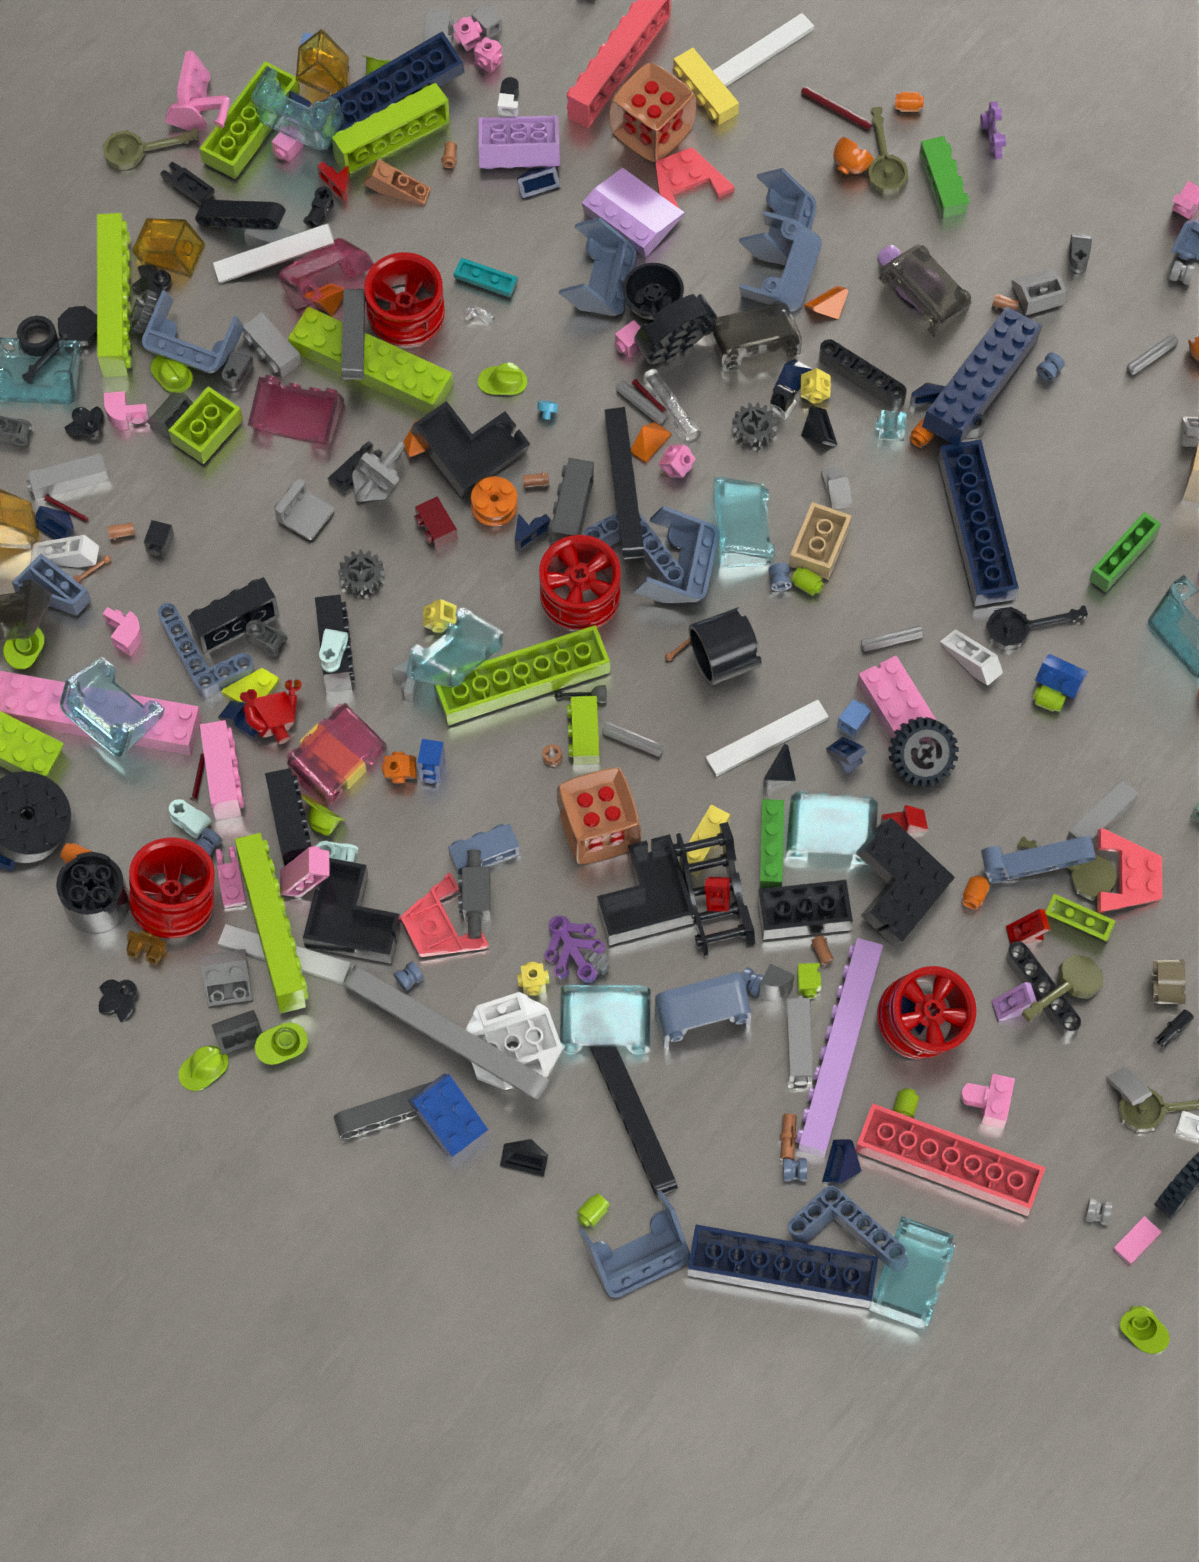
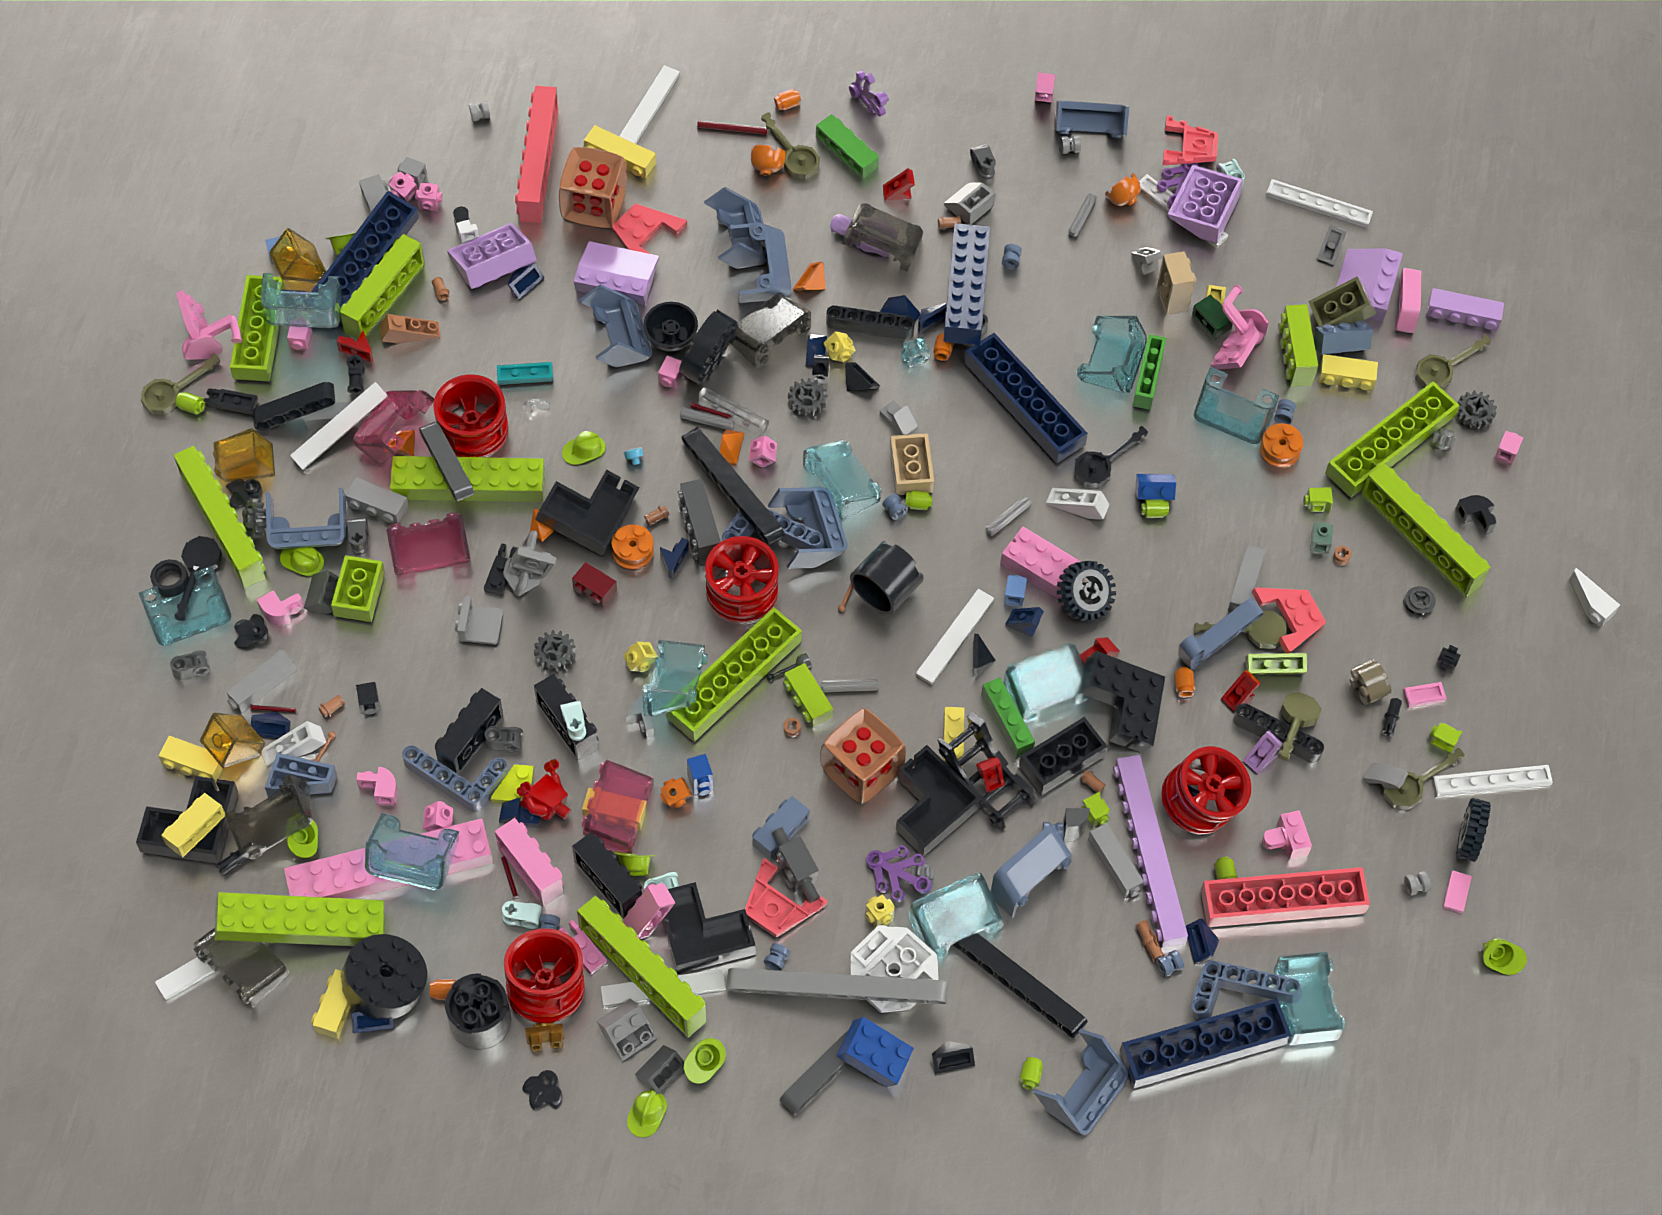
camera: 30 degrees left, 5 degrees down
none -> lime brick [175,392,205,415]
none -> bright pink brick [423,801,453,831]
none -> dark blue slope [880,295,920,322]
none -> red slope [882,168,915,201]
none -> clear light blue windscreen [1077,316,1147,393]

